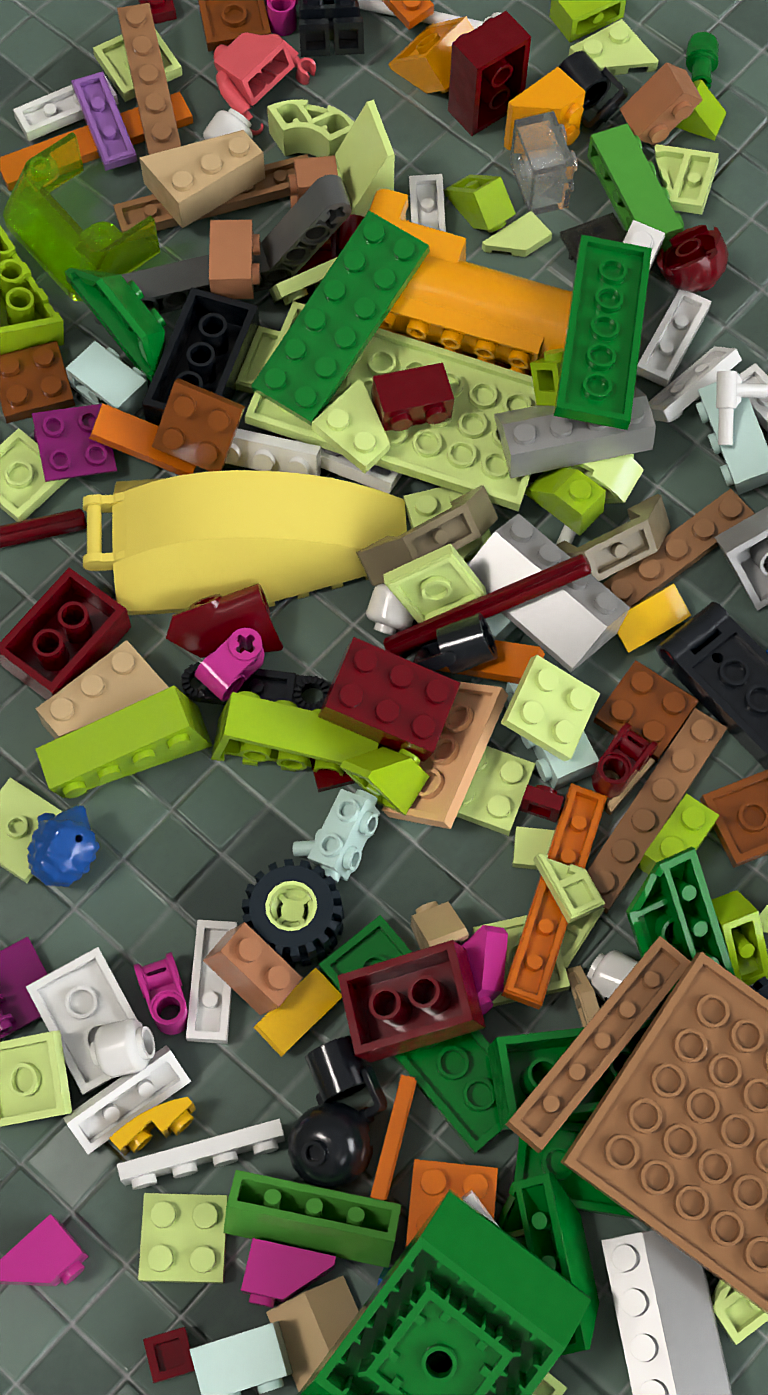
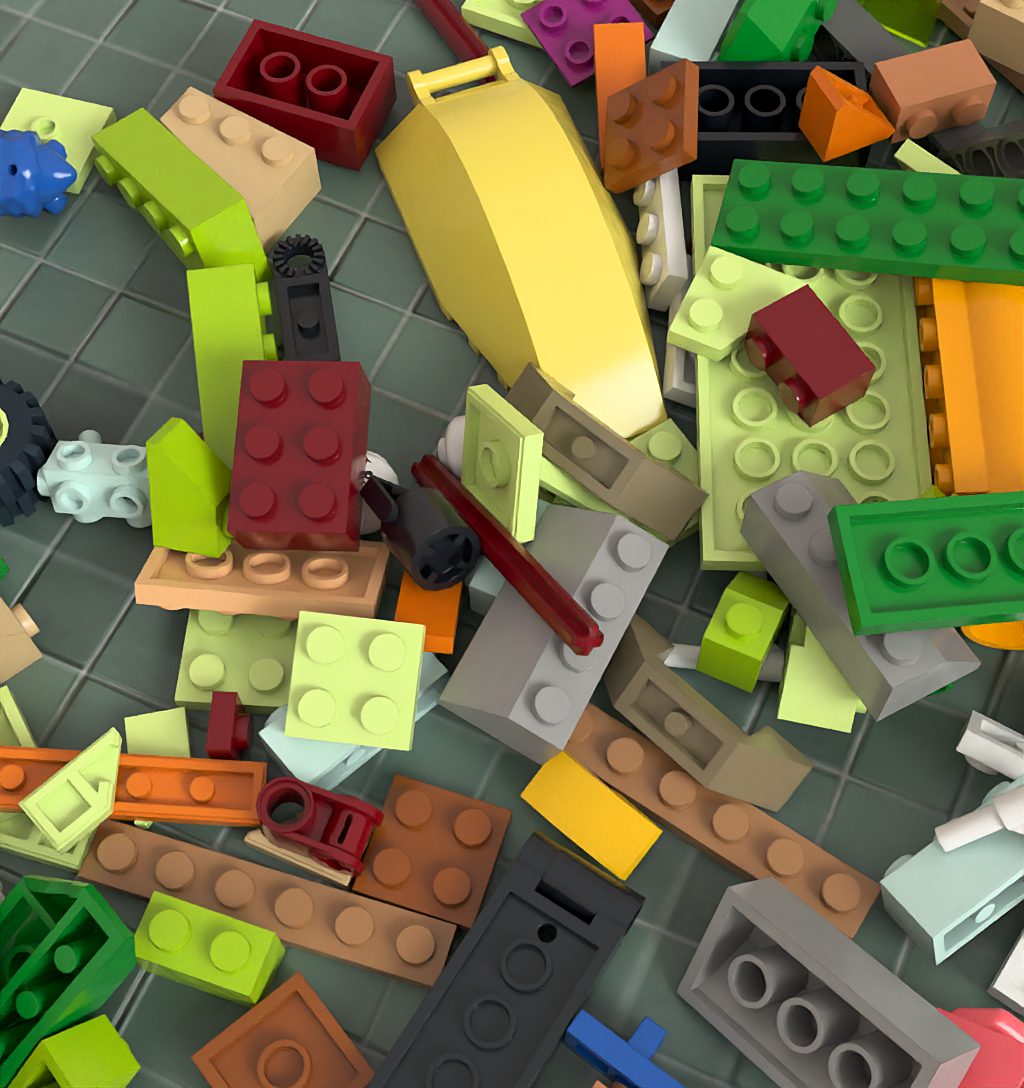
camera: 75 degrees right, 5 degrees down
dark red panel [166,583,283,658] -> none
dark pink piece [195,628,265,702] -> none
none -> orange slope [798,65,896,162]

